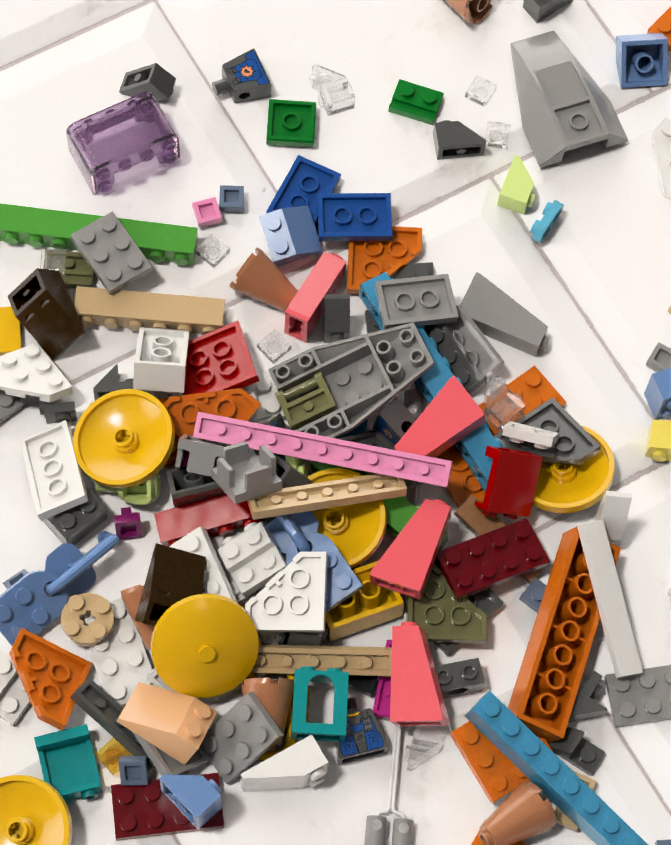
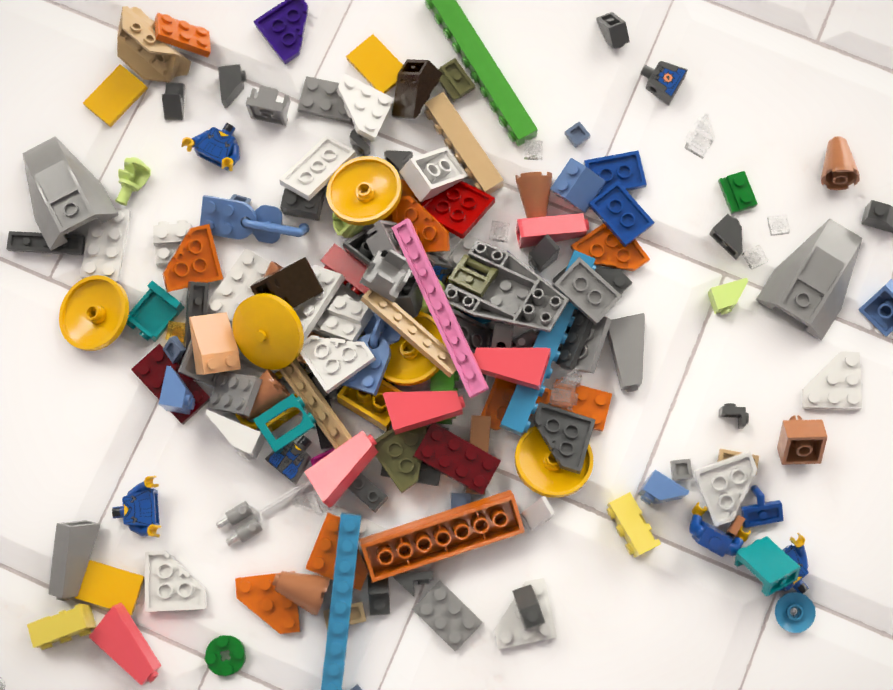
camera: 60 degrees right, 10 degrees up
clear plate [40,249,67,276] -> none
tan plate [61,593,114,647] -> none
clear purple windscreen [66,91,180,195] -> none
light grey plate [70,211,152,295] -> none
magenta tile [114,507,143,540] -> none
bright pink plate [192,197,222,228] -> none
green plate [266,99,316,147] -> none
red panel [474,445,543,520] -> none
white plate [502,421,559,449] -> none
medium azure plate [530,200,564,243] -> none
white tile [577,520,643,679] -> none
none -> dark grey bracket [718,403,749,429]

